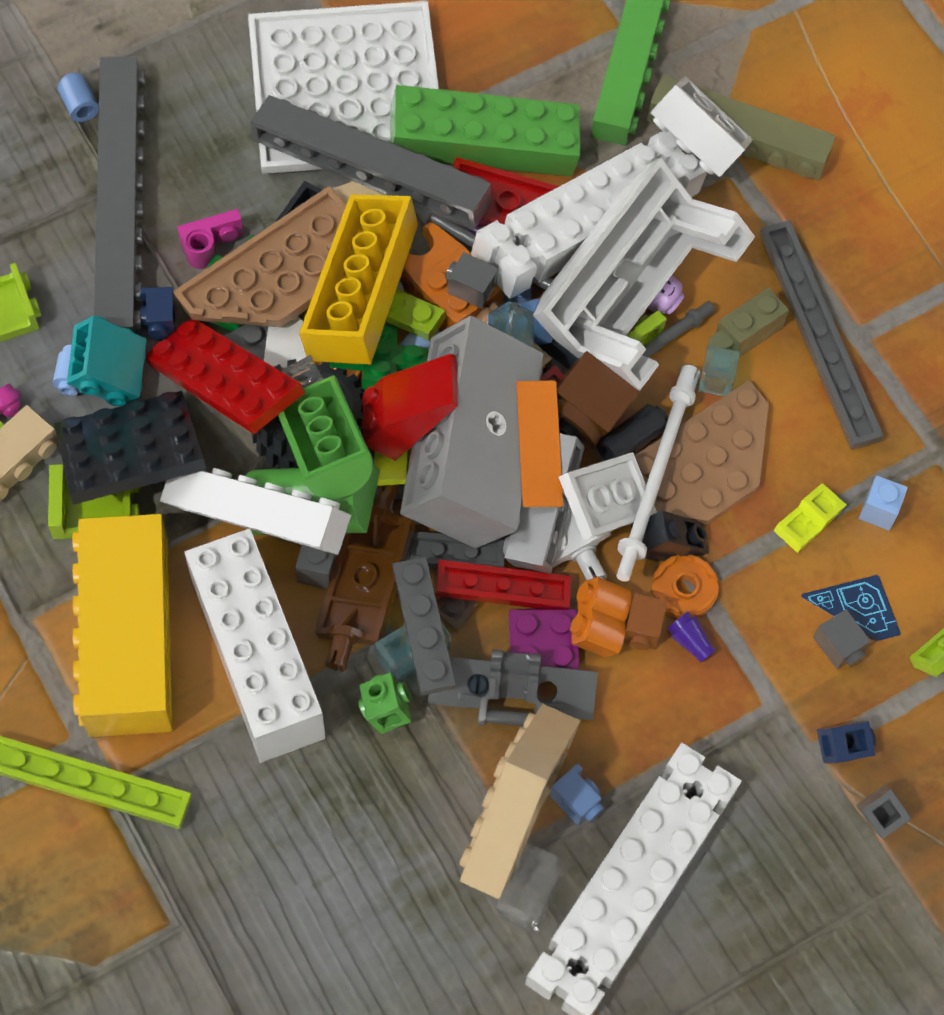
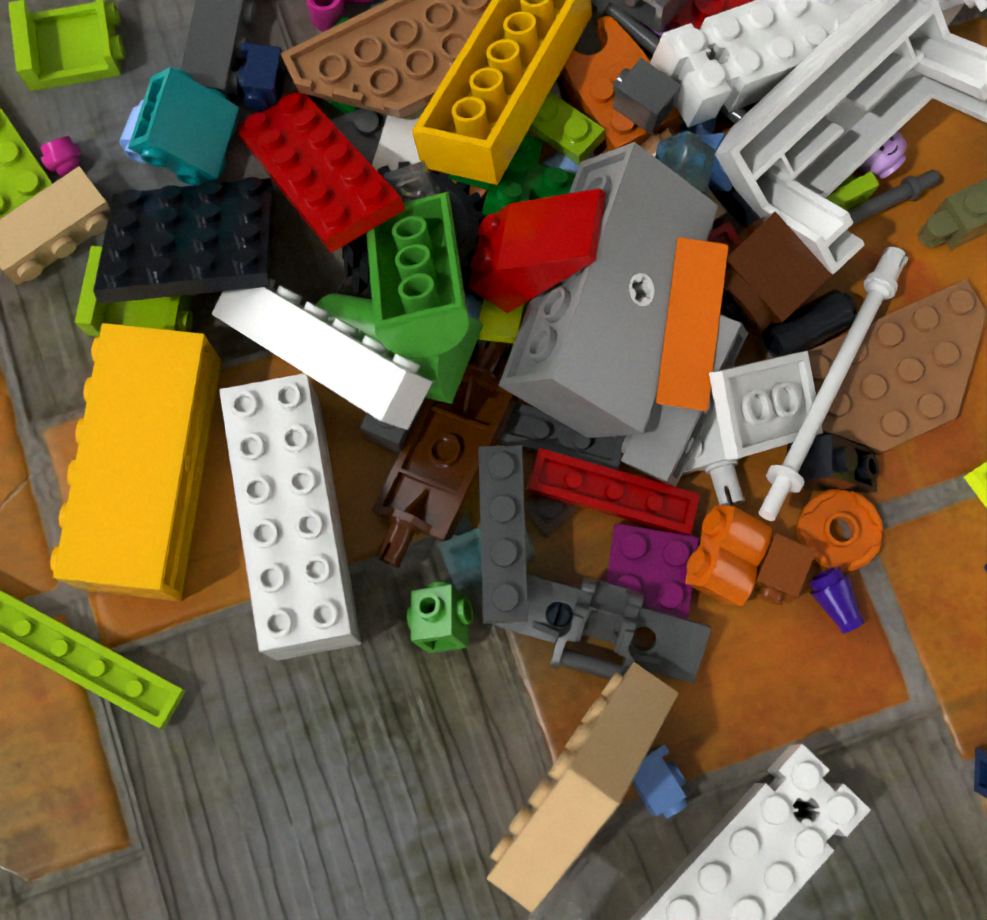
camera: 15 degrees right, 10 degrees up
clear light blue brick [698,345,740,396] -> none

